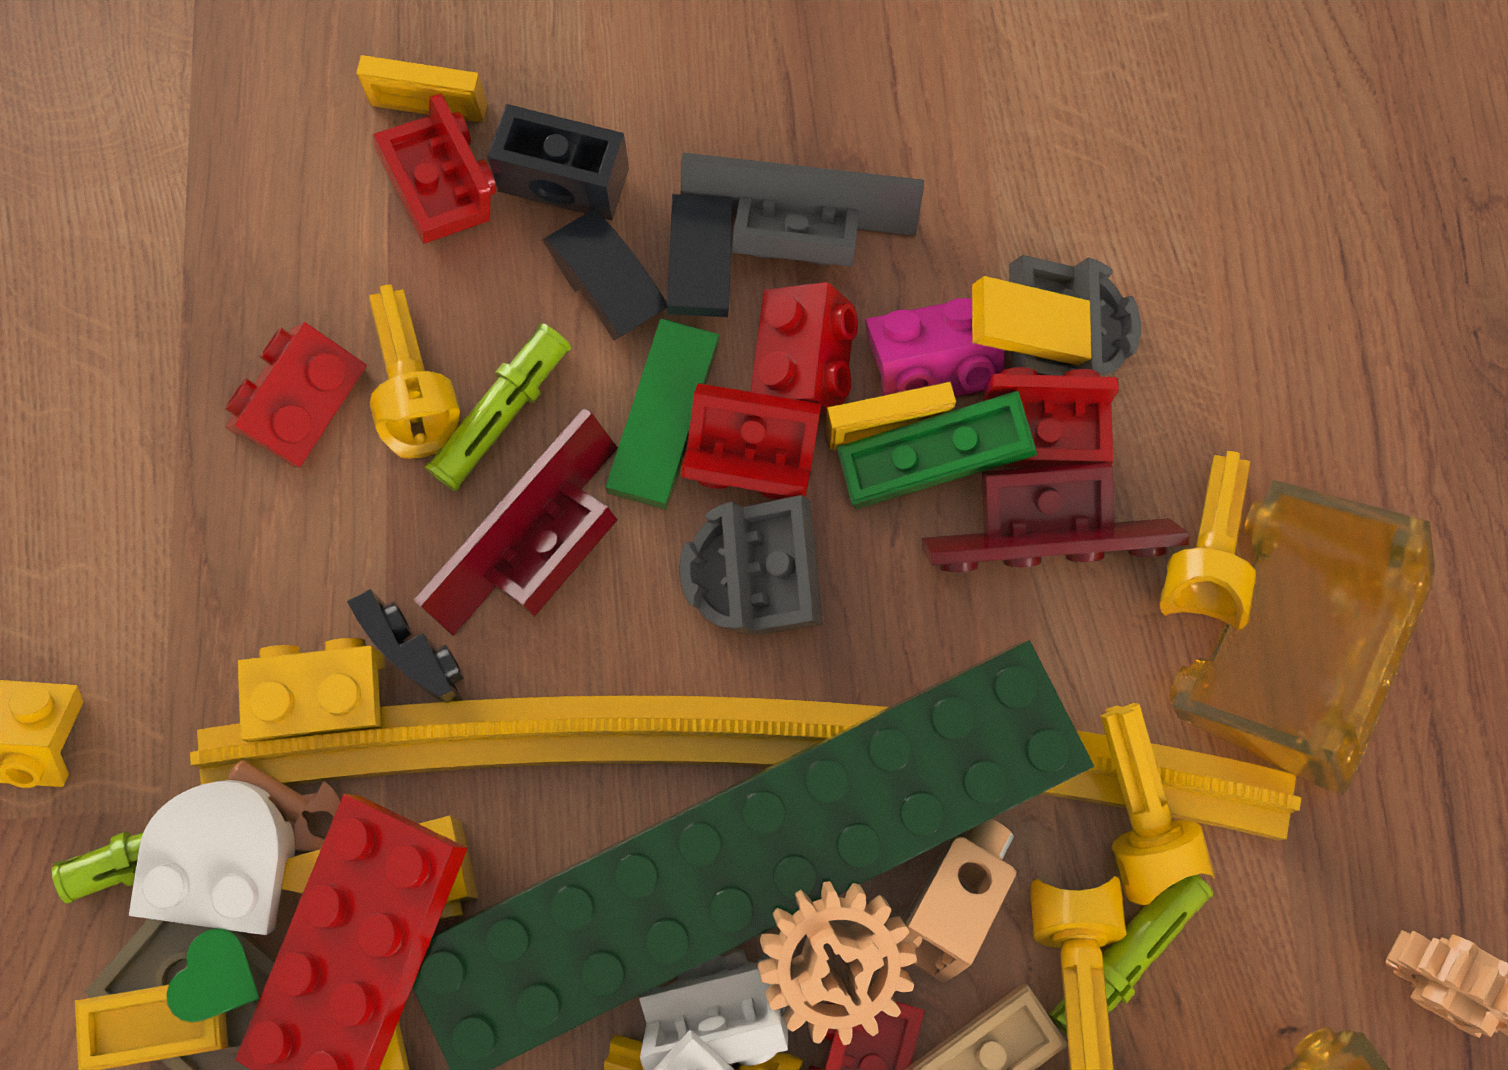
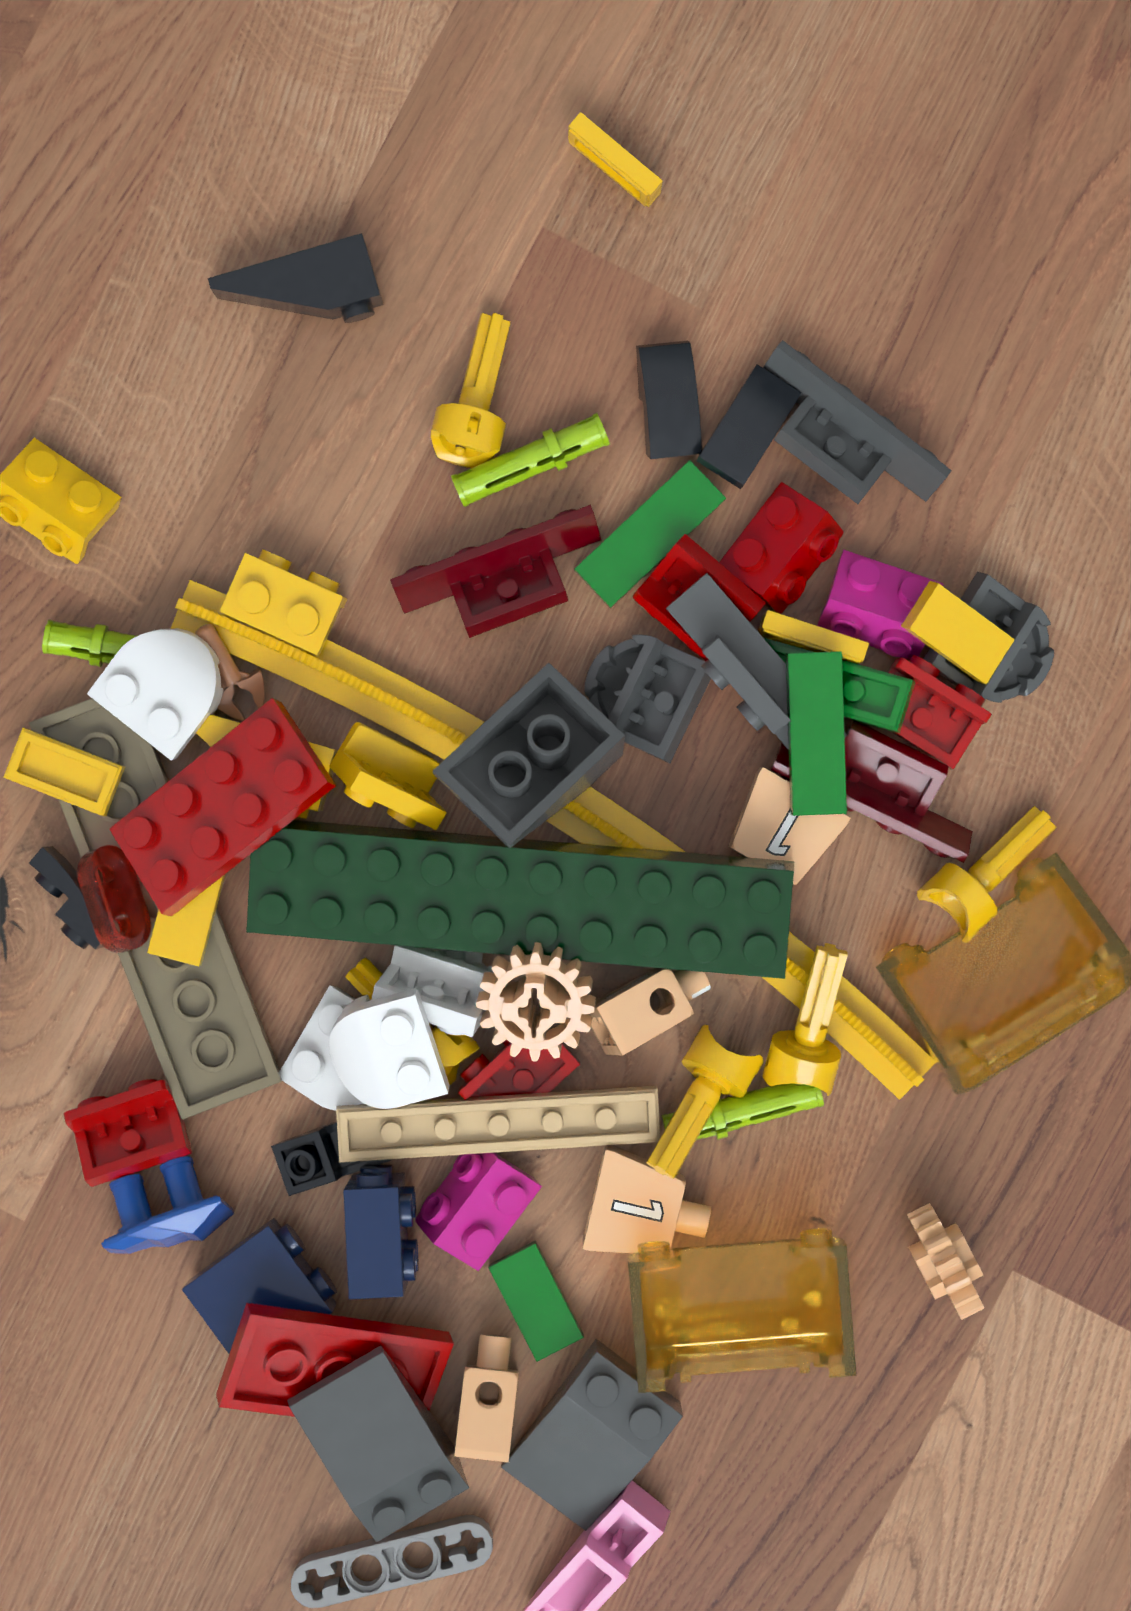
camera: 30 degrees right, 15 degrees up
green tile [166,929,259,1023] -> none
red bracket [225,322,367,468] -> none
black slope [347,589,464,703] -> none
red bracket [373,93,496,244] -> none
black brick [488,104,629,221] -> none
none -> black slope [207,233,384,323]
none -> yellow bracket [329,722,447,830]
none -> dark grey slope [433,663,625,849]
none -> dark grey bracket [666,573,847,749]
none -> light nougat torso [728,767,851,885]
none -> green tile [786,651,847,816]

